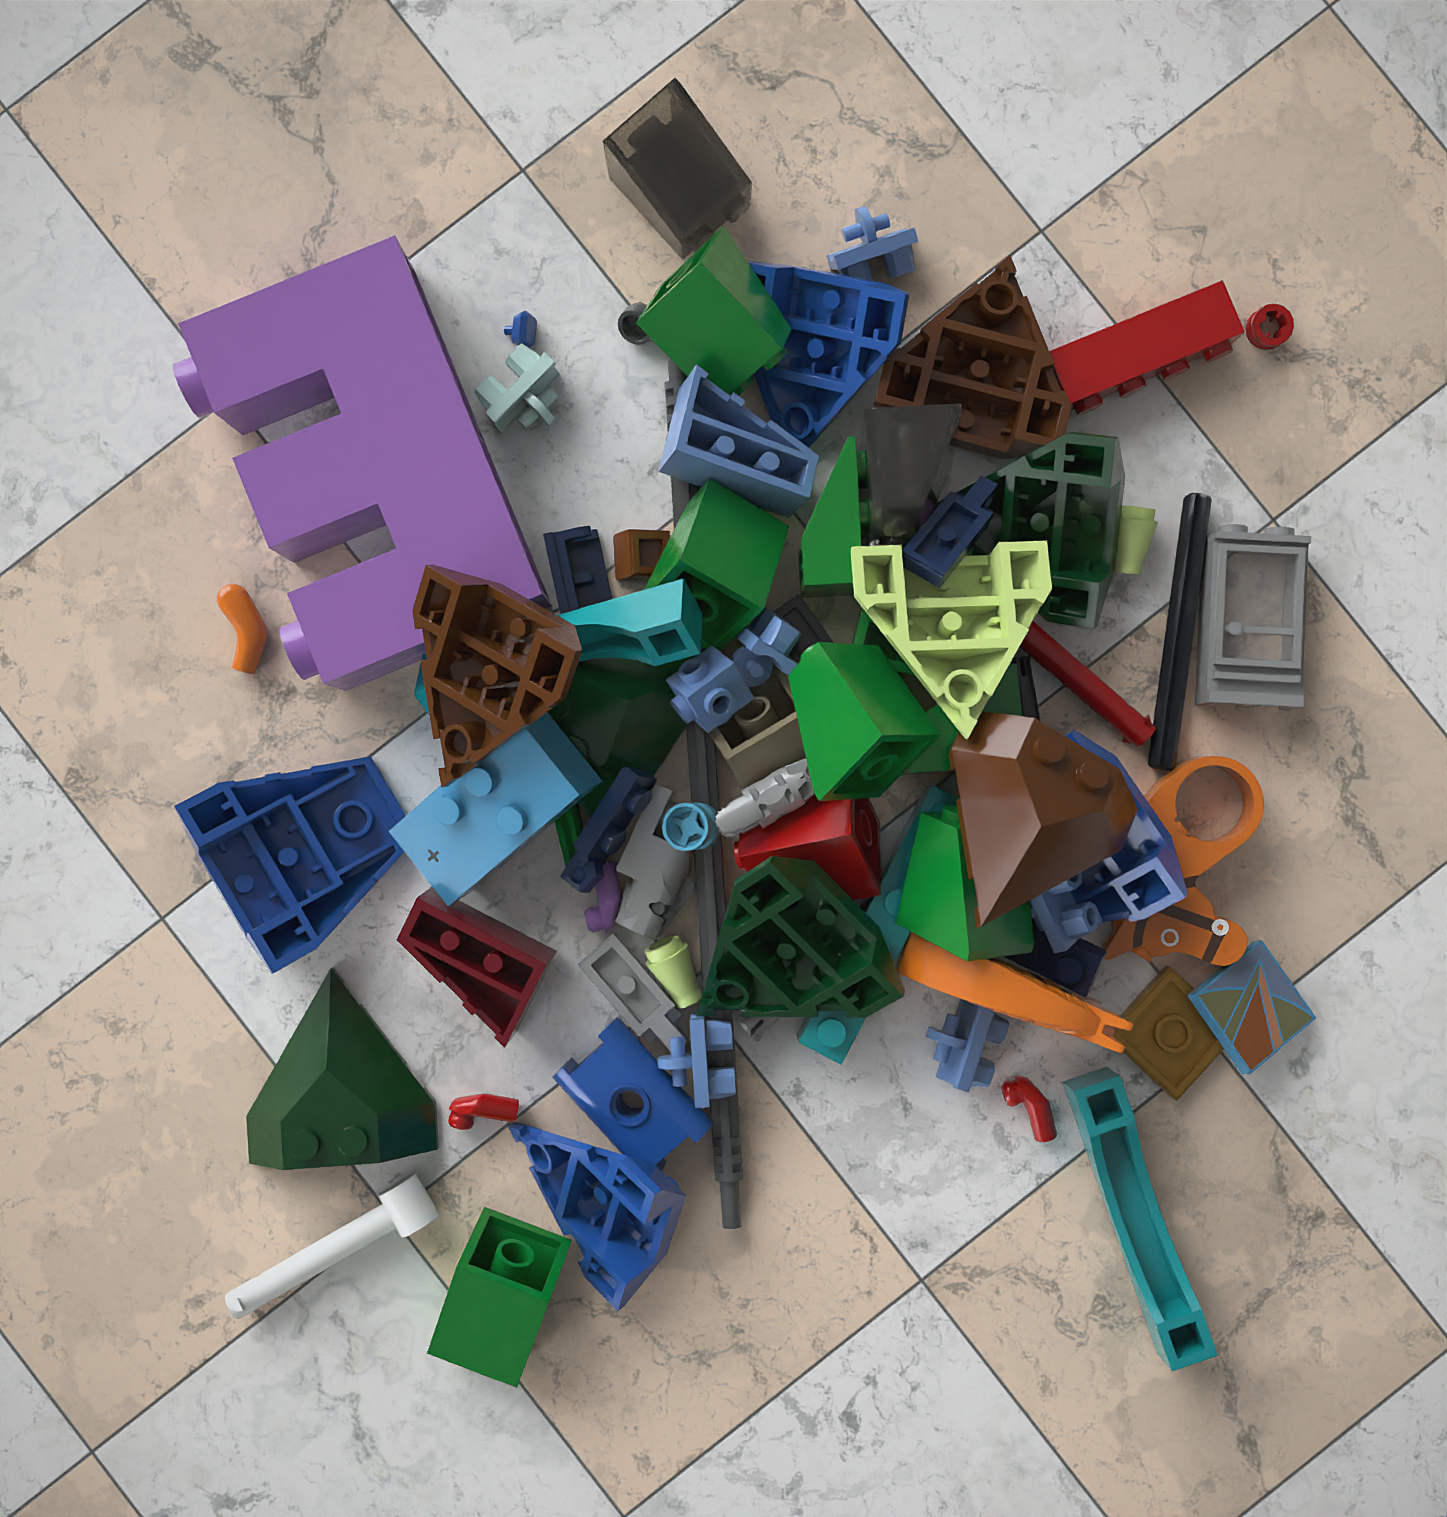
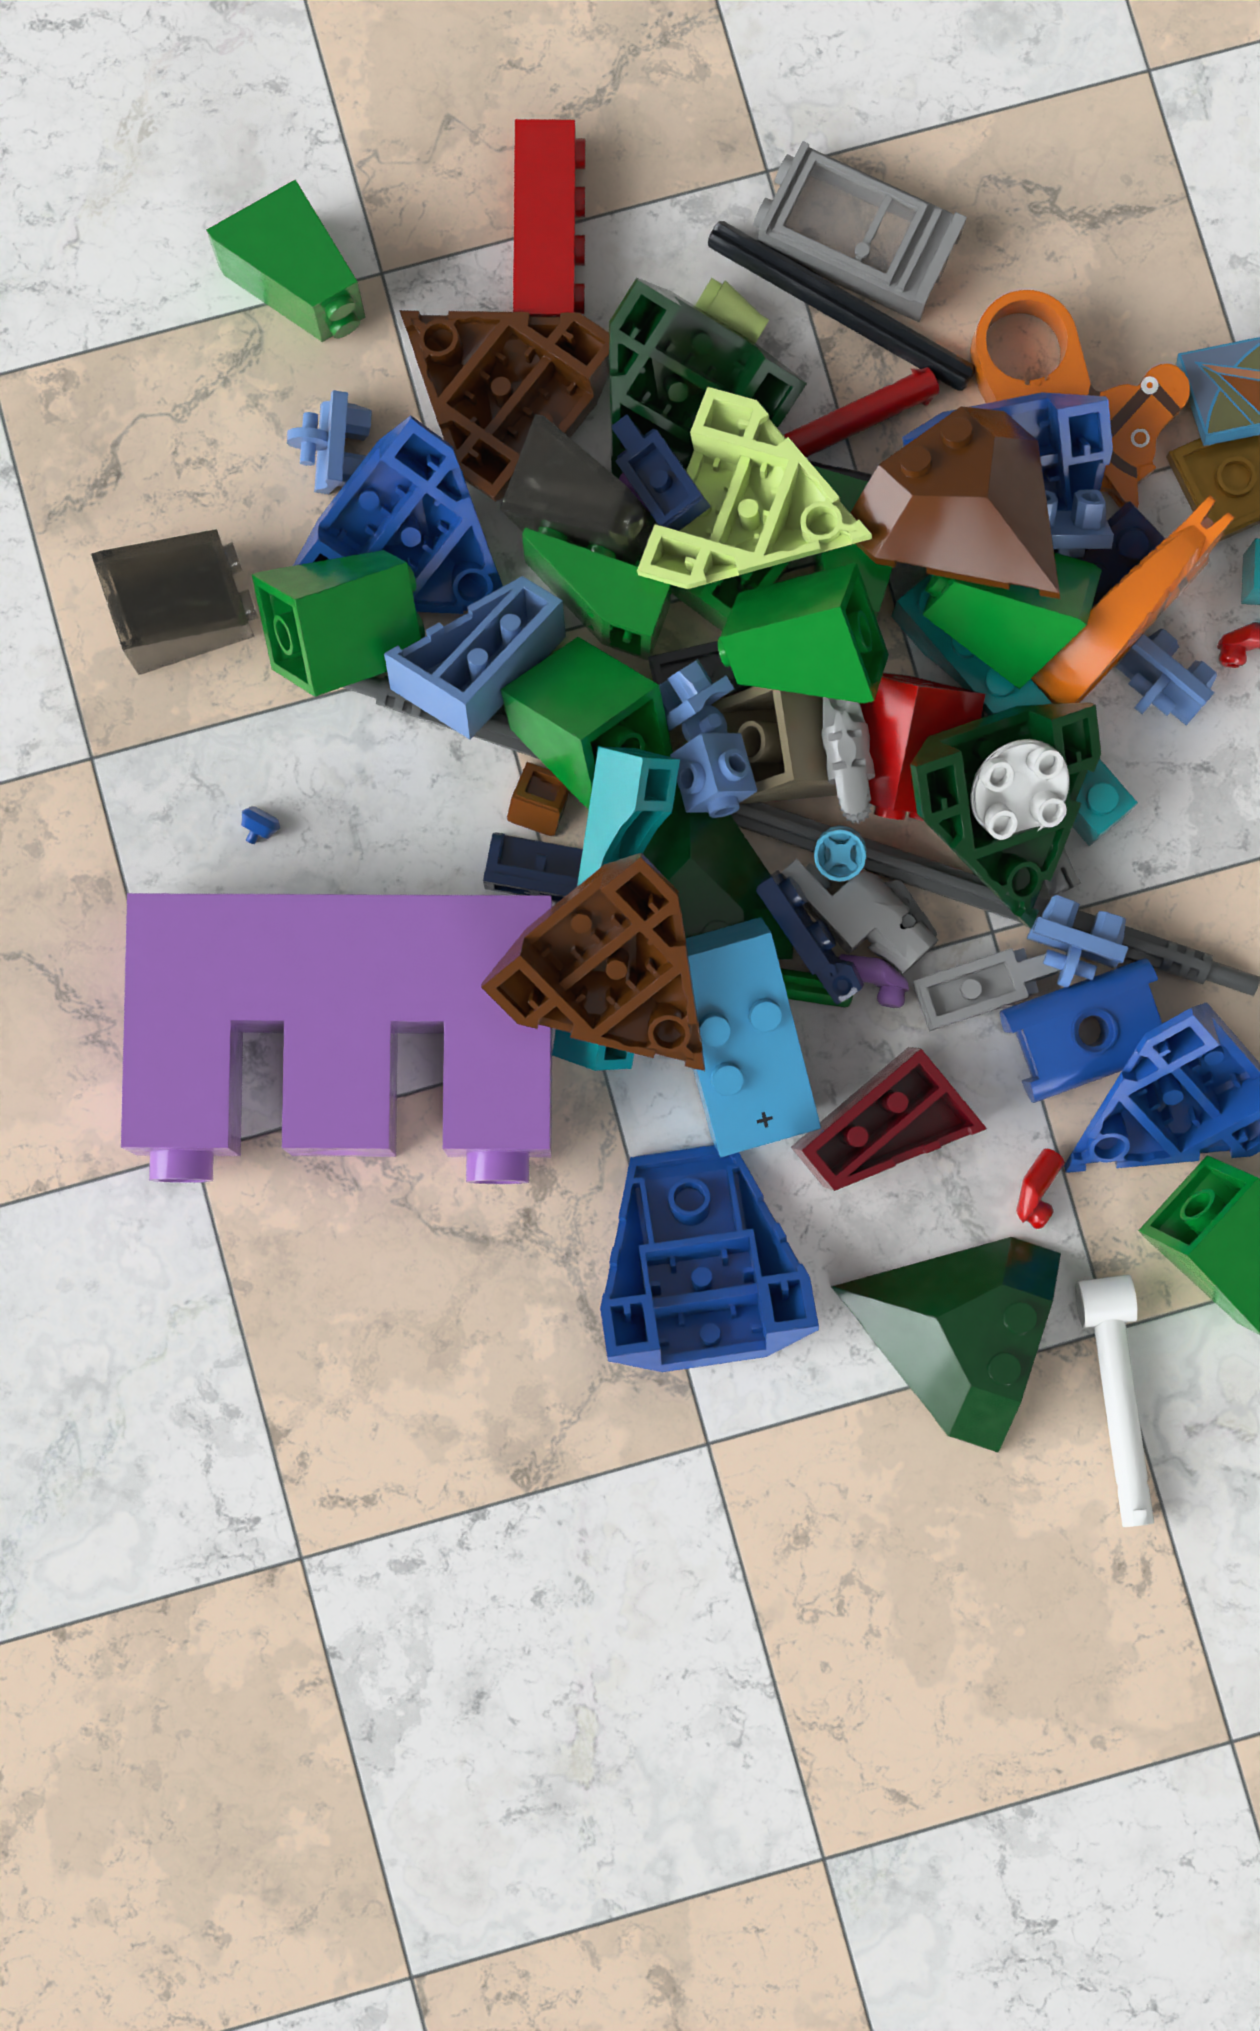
camera: 75 degrees left, 5 degrees down
orange arm [217,584,267,674] -> none
light aqua hips [474,344,560,433] -> none
dark grey hinge [618,302,651,345] -> none
yellowish green cone [644,934,702,1009] -> none
red bush [1245,303,1294,350] -> none
none -> green slope [206,179,366,342]
none -> white dish [970,739,1069,840]

